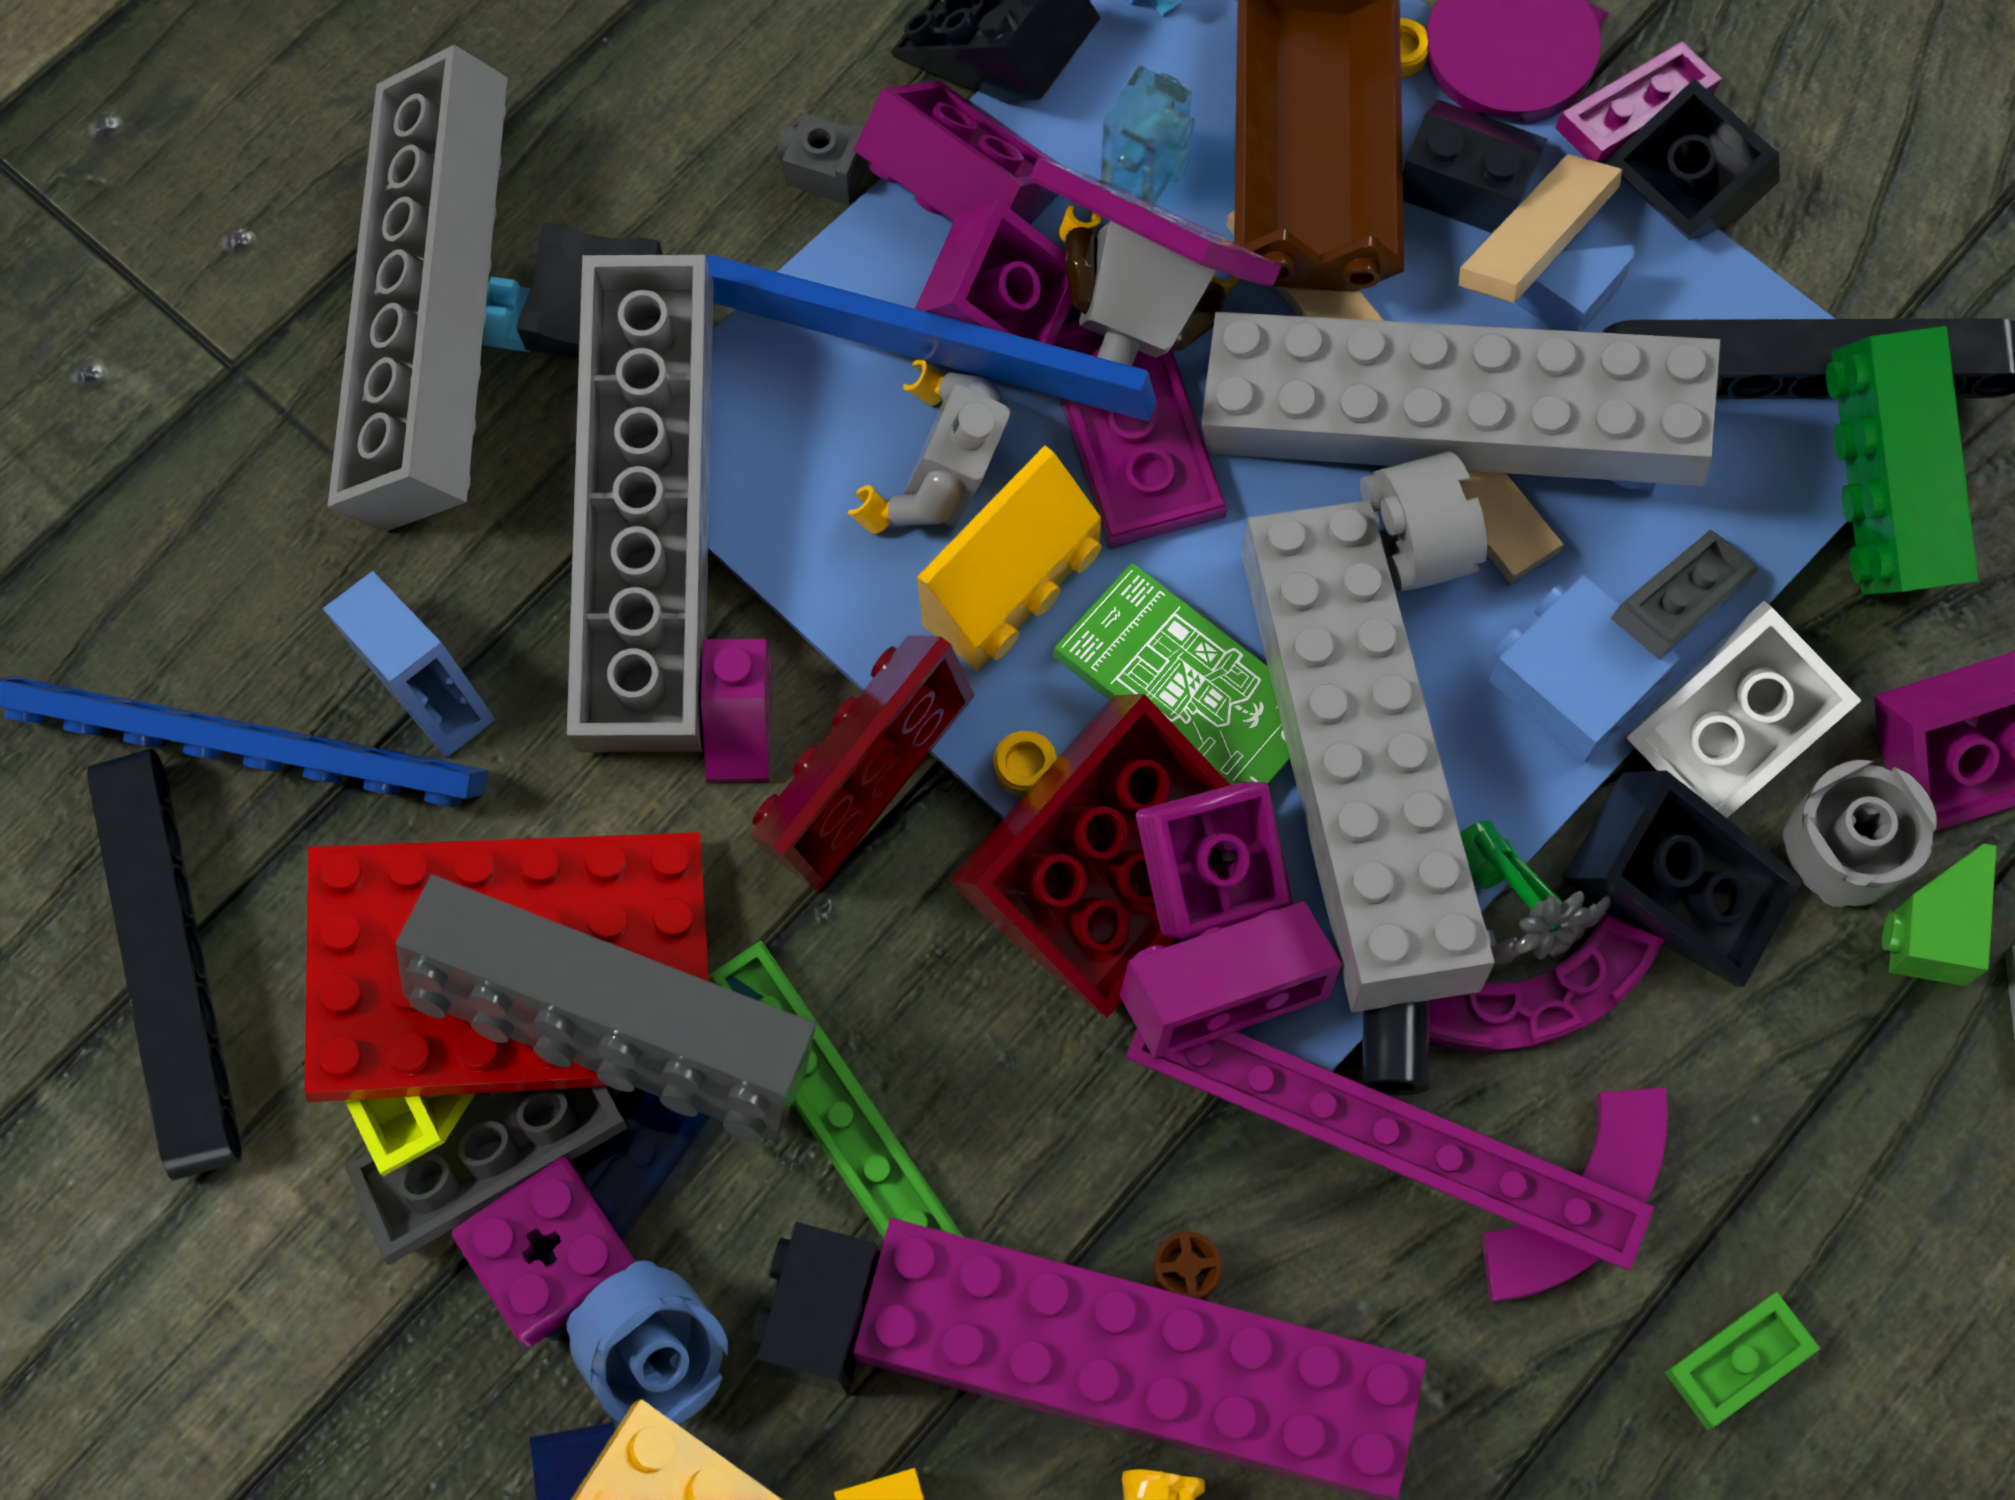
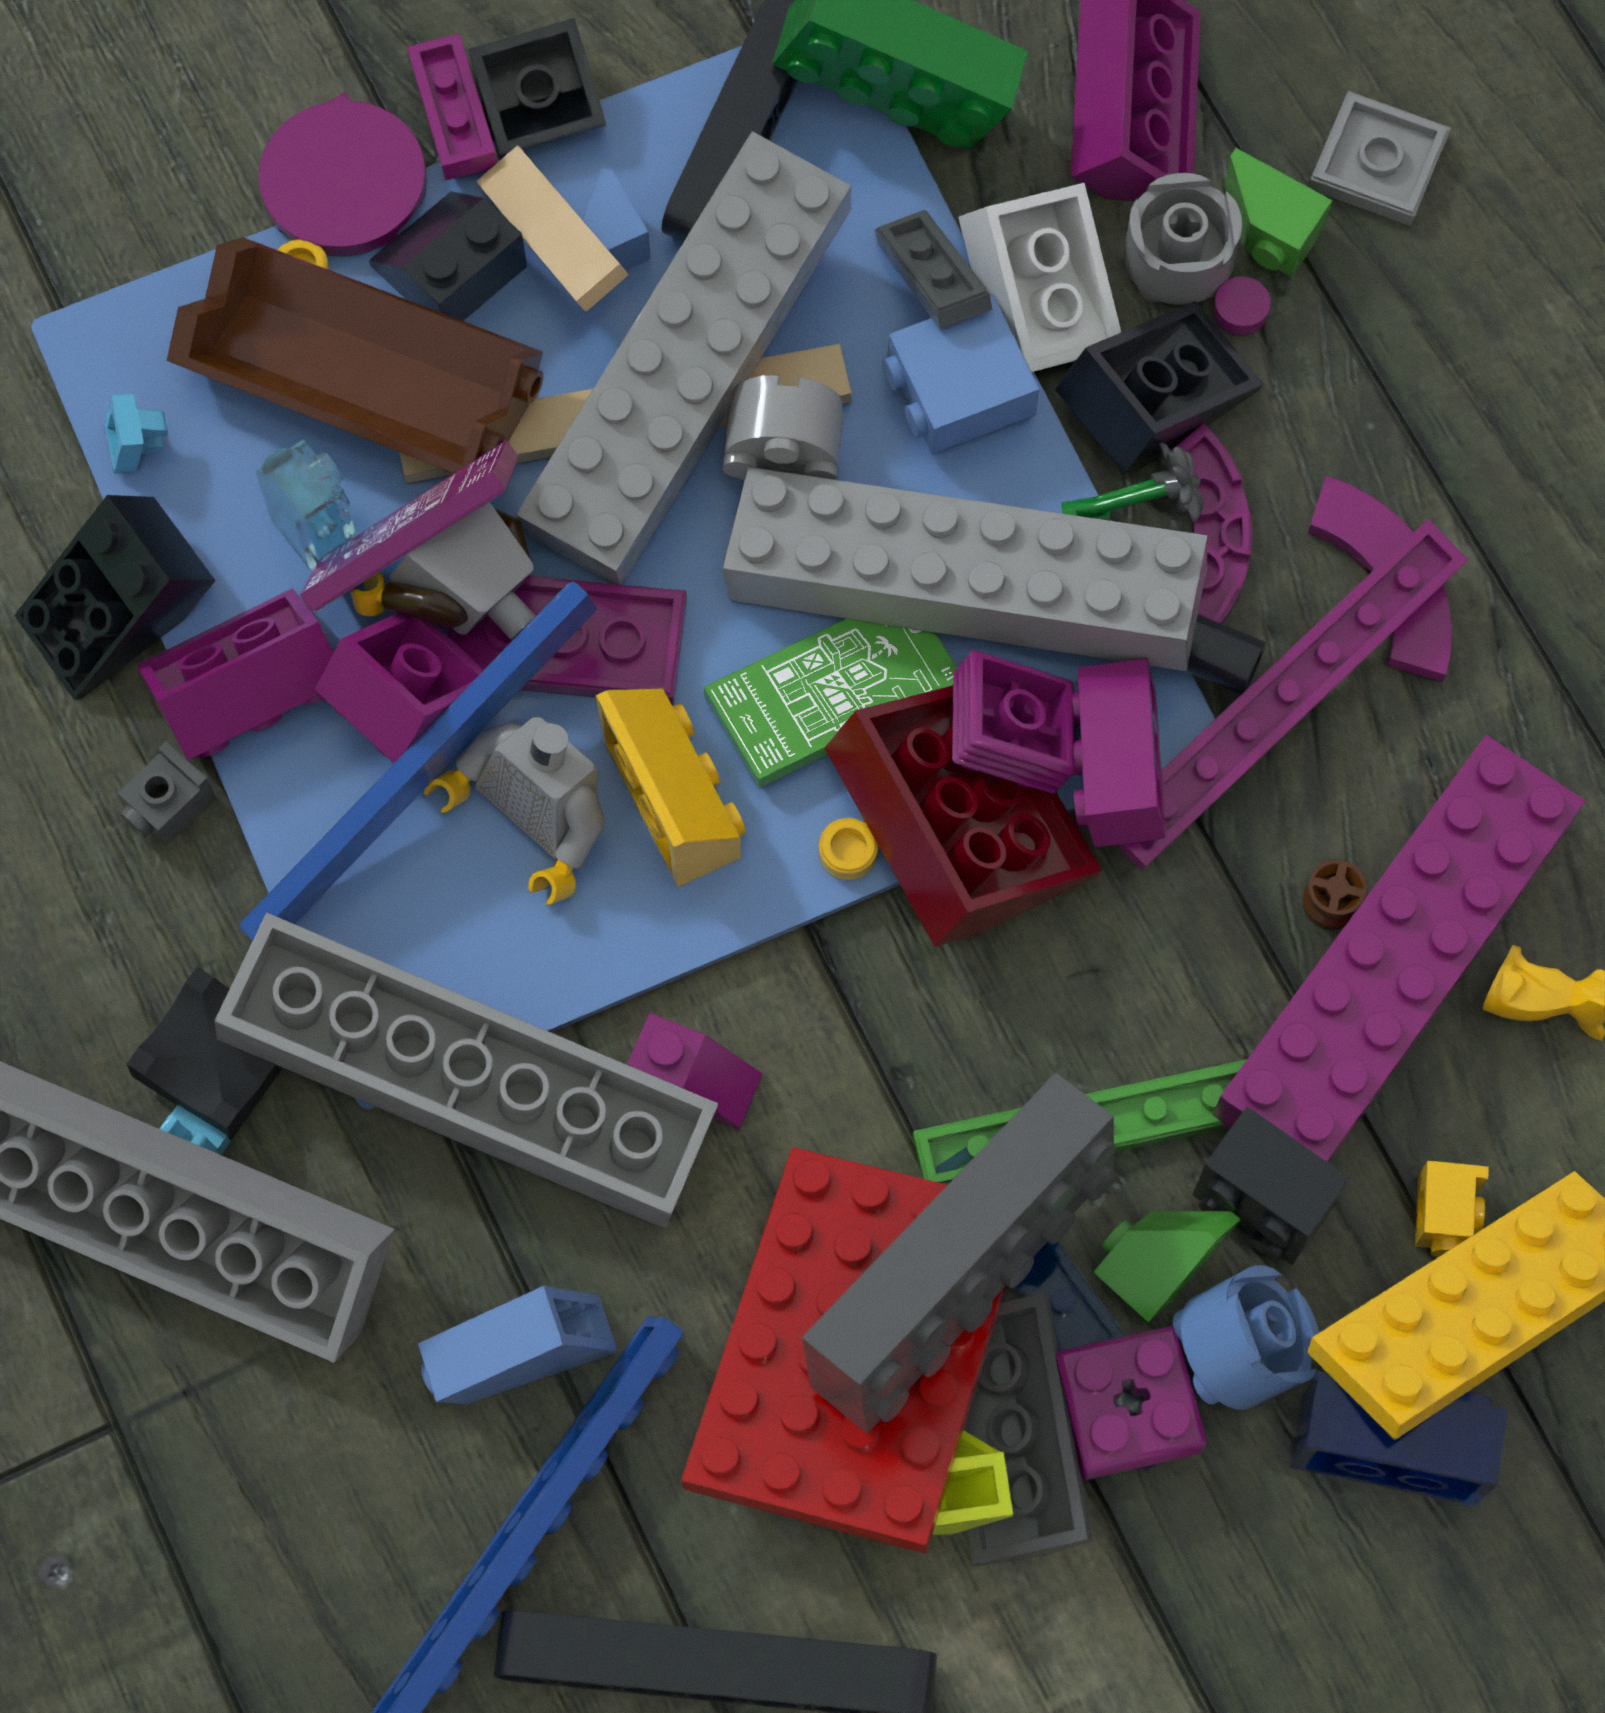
camera: 70 degrees left, 0 degrees up
dark red slope [749,636,975,893] -> none
bright green plate [1664,1292,1821,1430] -> none
none -> bright green slope [1094,1211,1241,1323]
none -> magenta tile [1213,276,1271,335]

